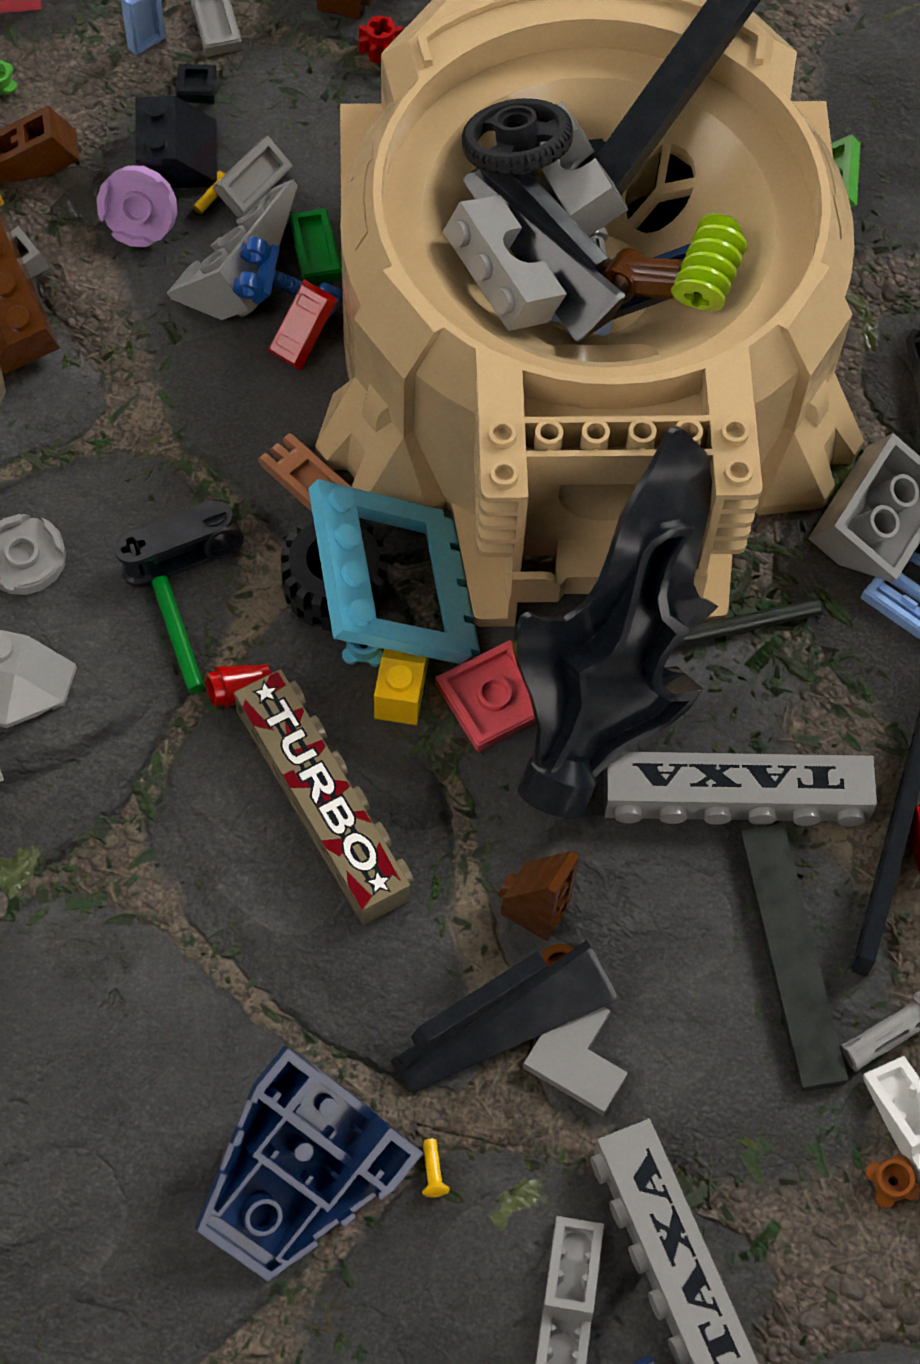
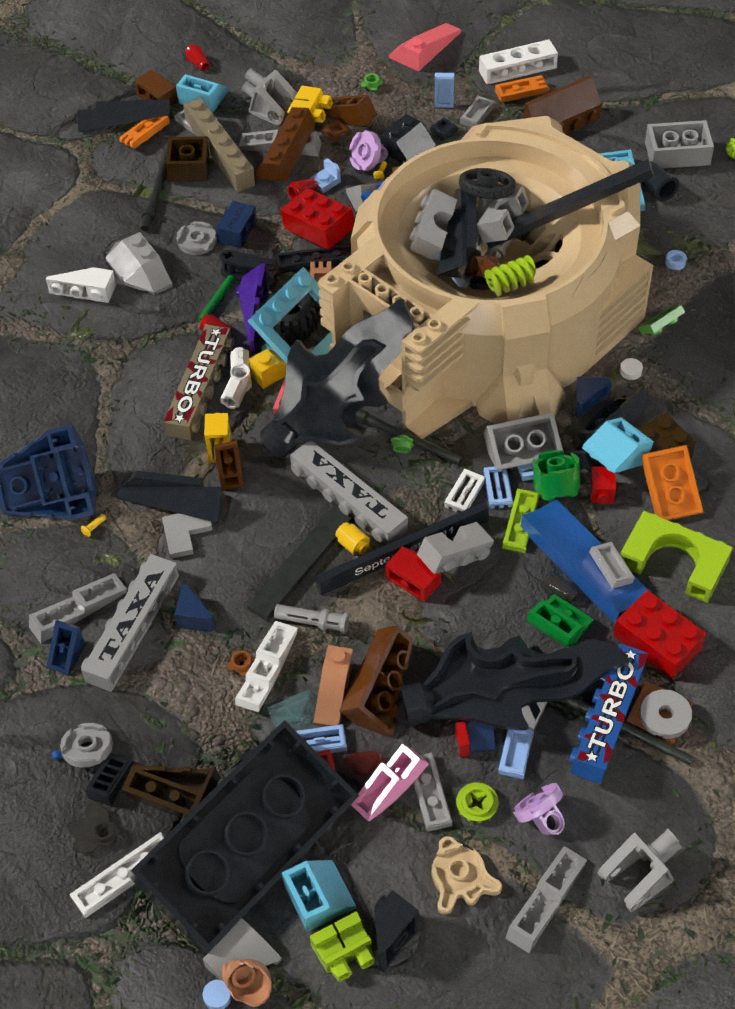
camera: 50 degrees right, 10 degrees down
none -> dark blue slope [175,584,215,632]
none -> yellow brick [204,413,232,463]
none -> dark blue brick [216,201,257,248]
none -> white piece [221,347,252,409]
none -> dark purple wedge [236,263,269,356]
none -> black tile [274,244,351,274]
none -> red brick [280,188,355,250]
none -> red cone [287,178,318,200]
none -> light blue bracket [310,158,341,194]
none -> reddish brown tile [322,120,349,143]
none -> yellow brick [335,522,370,556]
none -> yellow piece [373,161,387,181]
none -> bright green plate [391,435,414,453]
none -> white tile [444,469,485,512]
none -> dark blue slope [575,377,612,418]
none -> white tile [620,358,643,380]

